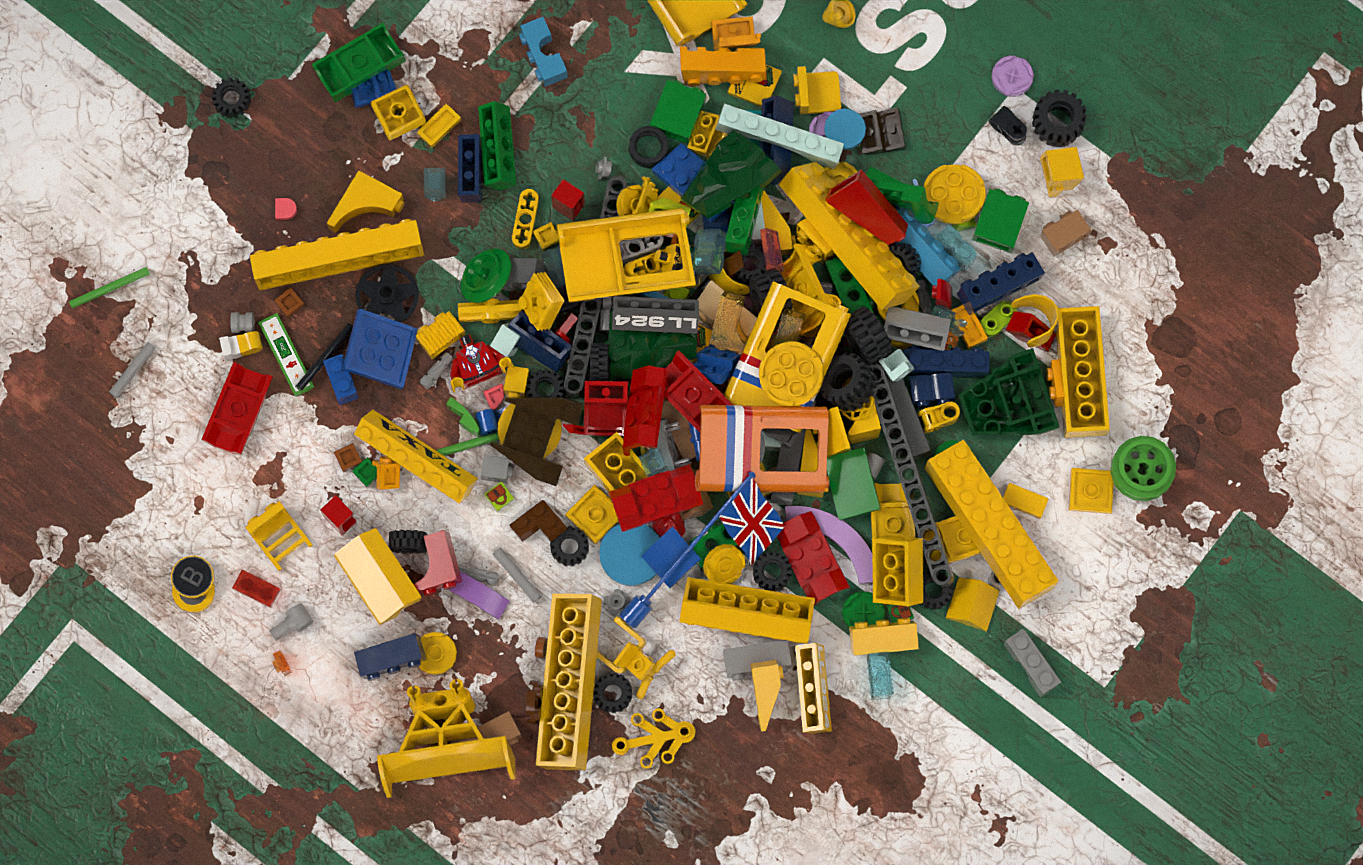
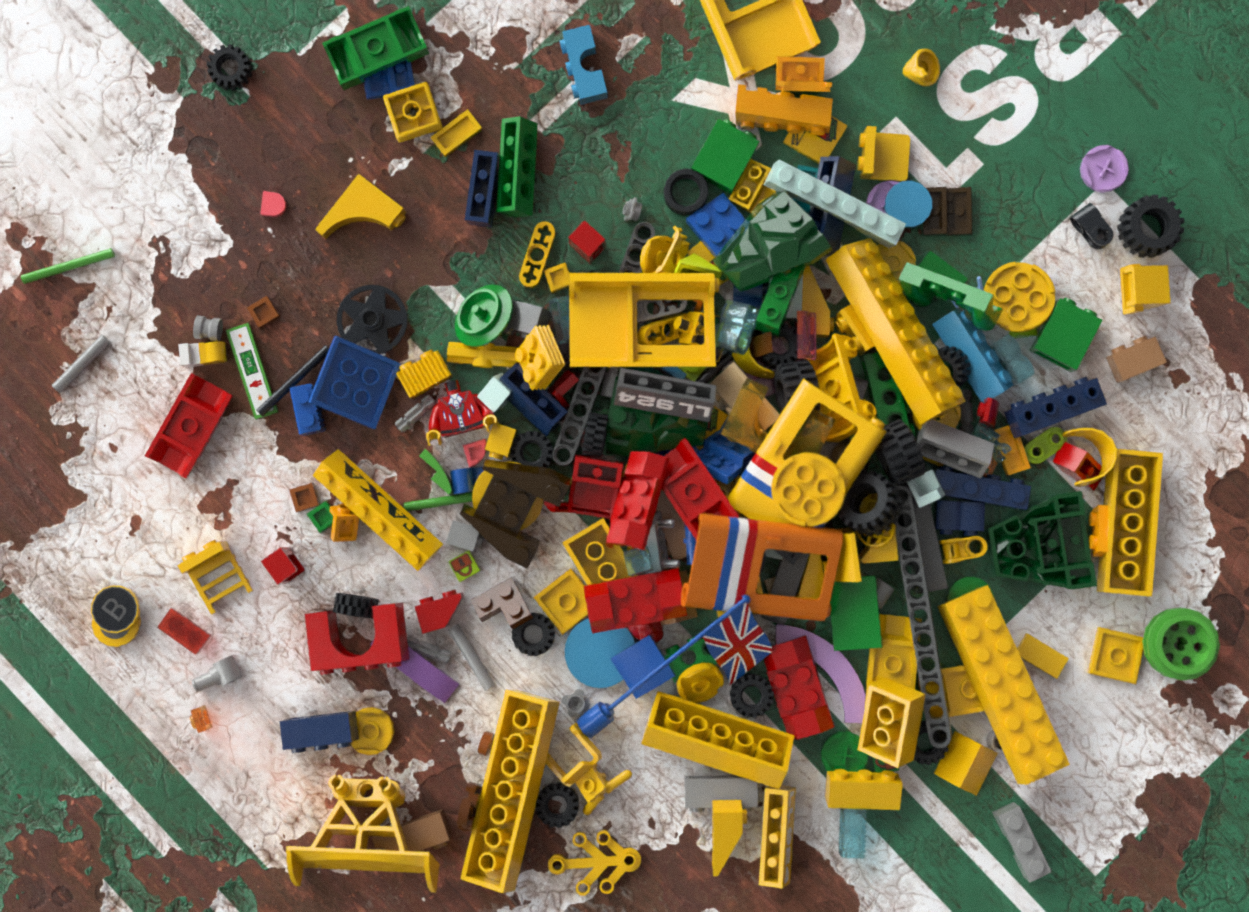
camera: 10 degrees right, 10 degrees up
yellow brick [249,219,424,291] -> none
yellow slope [334,528,421,625] -> none
clear light blue brick [424,168,446,201] -> none
red slope [825,169,908,245] -> none
none -> red slope [414,589,464,634]

